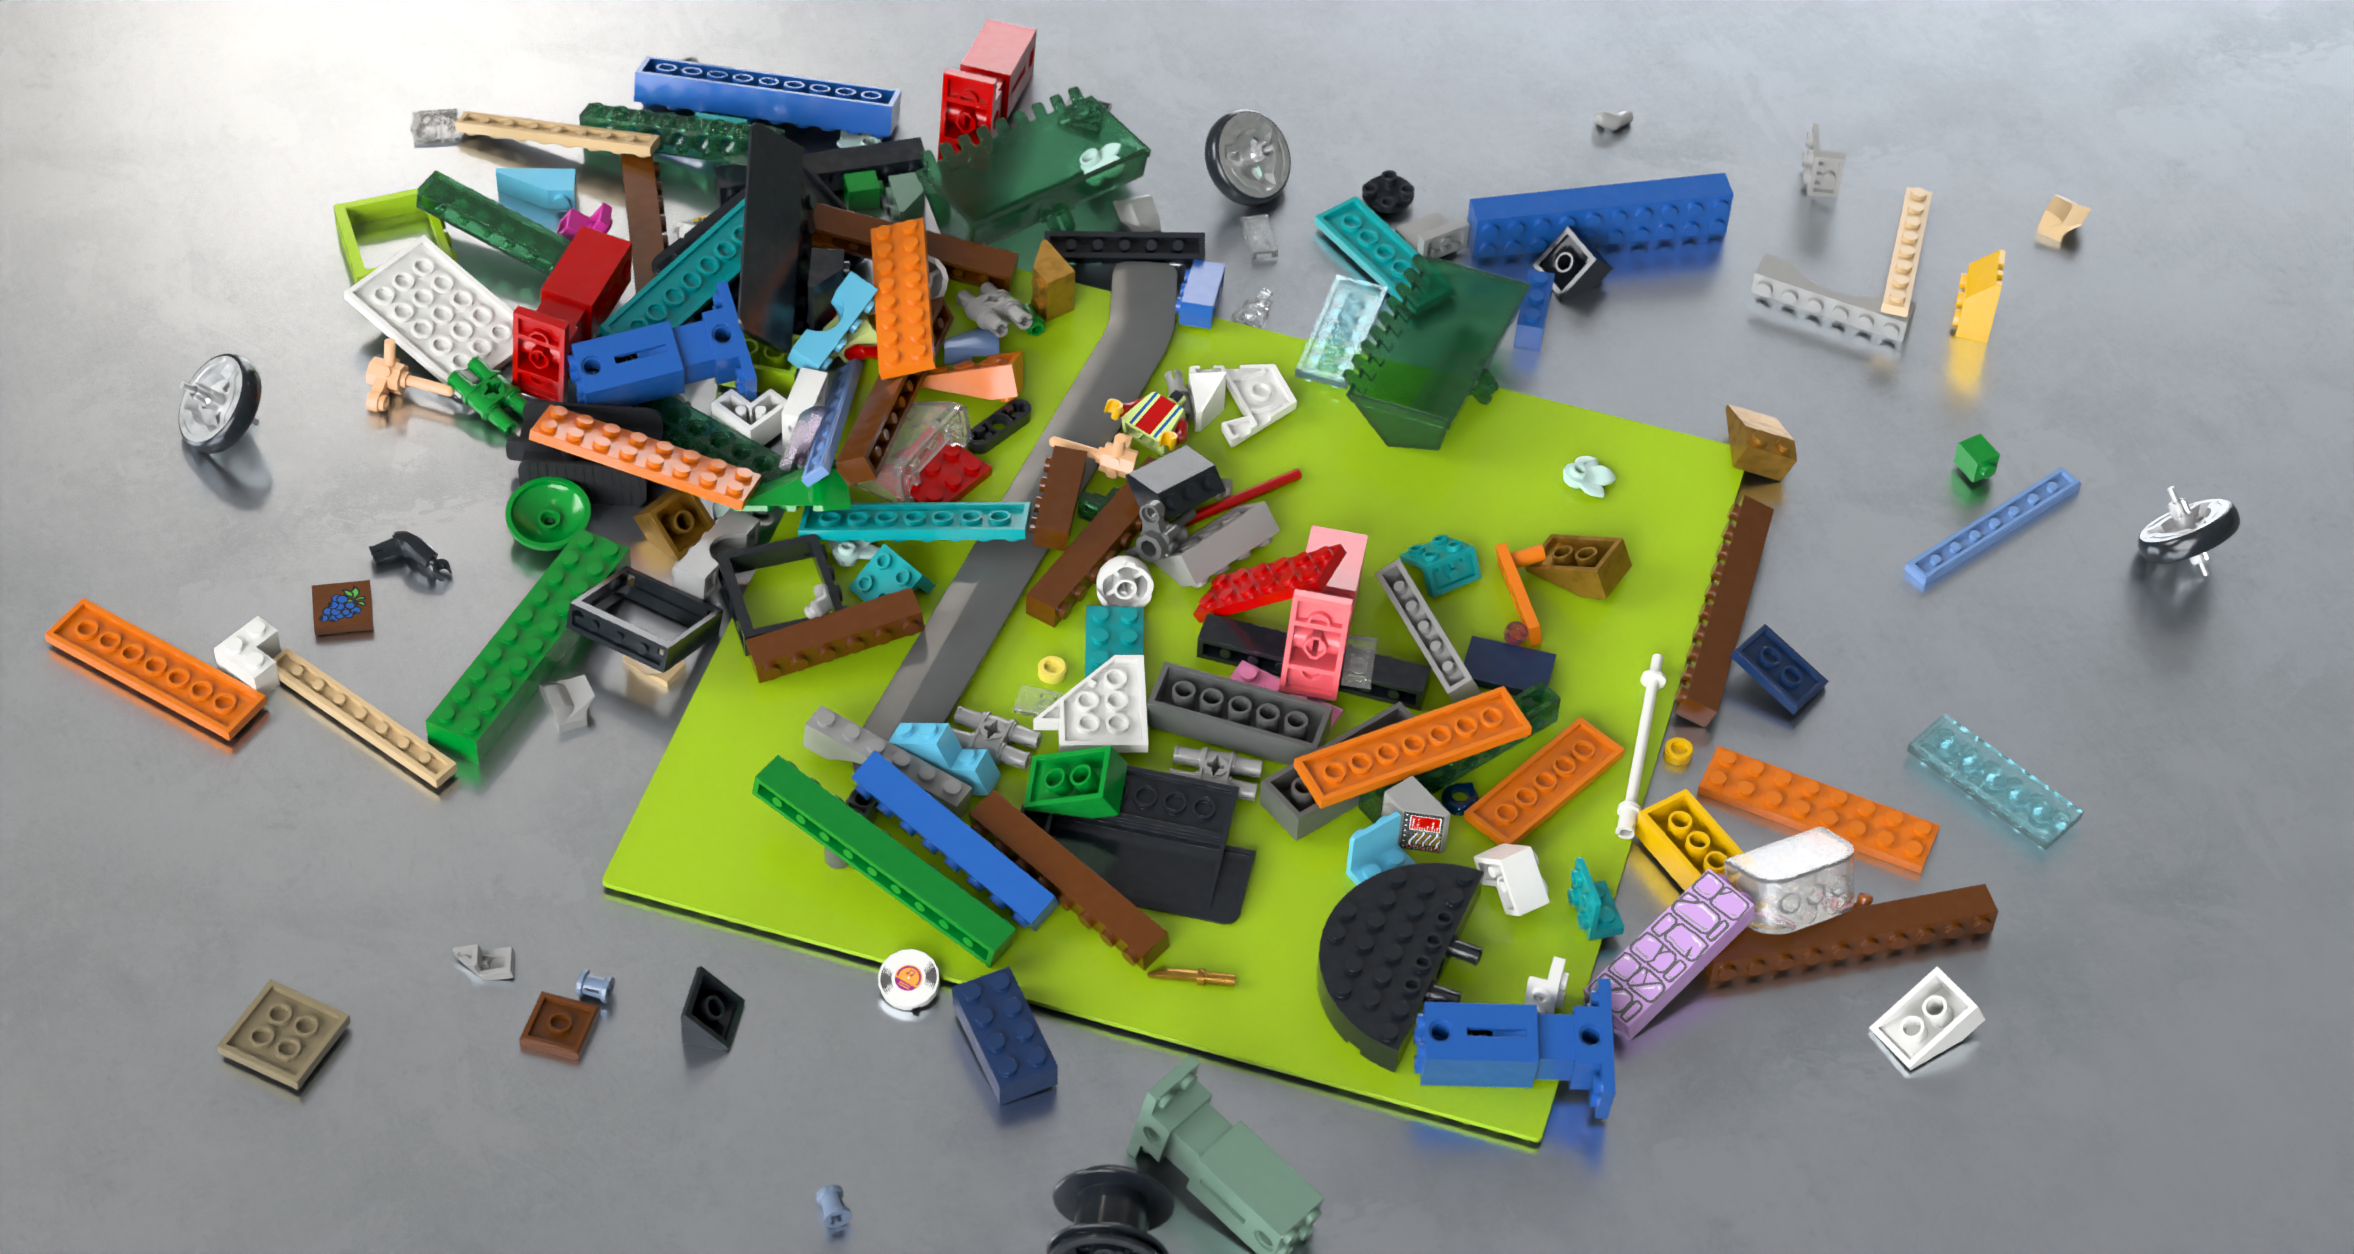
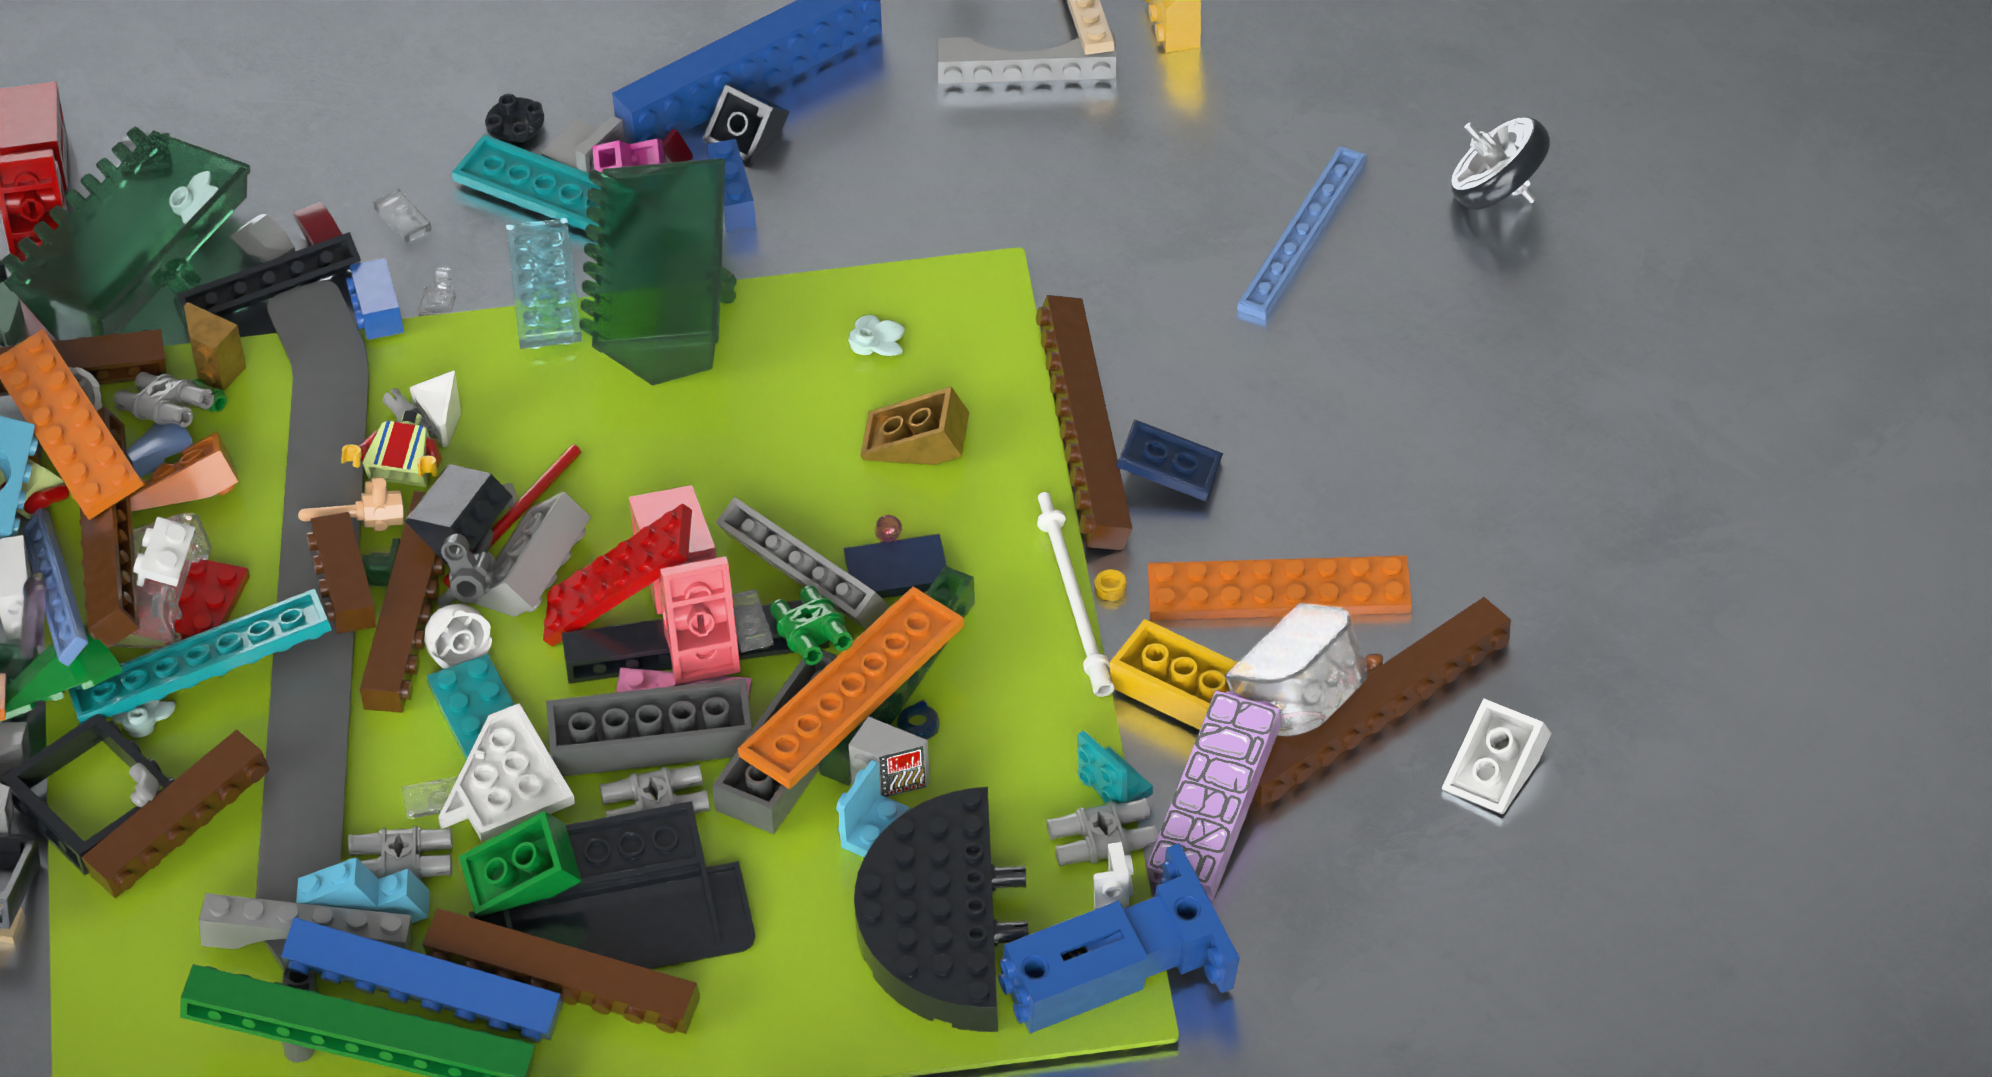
camera: 20 degrees left, 0 degrees up
teal bracket [849,543,936,602] -> none
black beam [967,399,1031,454] -> none
light yellow tile [1038,656,1067,684] -> none
pearl gold piece [1147,968,1236,987] -> none
white wing [1189,364,1297,447] -> none
flat silver wheel [1205,109,1291,206] -> none
teal bracket [1400,535,1481,598] -> none
orange plate [1463,717,1625,845] -> none
white brick [1473,843,1550,916] -> none
orange piece [1495,542,1546,647] -> none
pearl gold slope [1725,404,1797,481] -> none
clear light blue plate [1907,713,2084,850] -> none
green brick [1954,433,2000,483] -> none
none -> white bracket [133,517,195,587]
none -> dark red slope [293,202,343,245]
none -> dark pink brick [592,139,666,180]
none -> dark red slope [662,129,693,175]
none -> green pin [770,585,853,665]
none -> light grey pin [1047,798,1158,867]

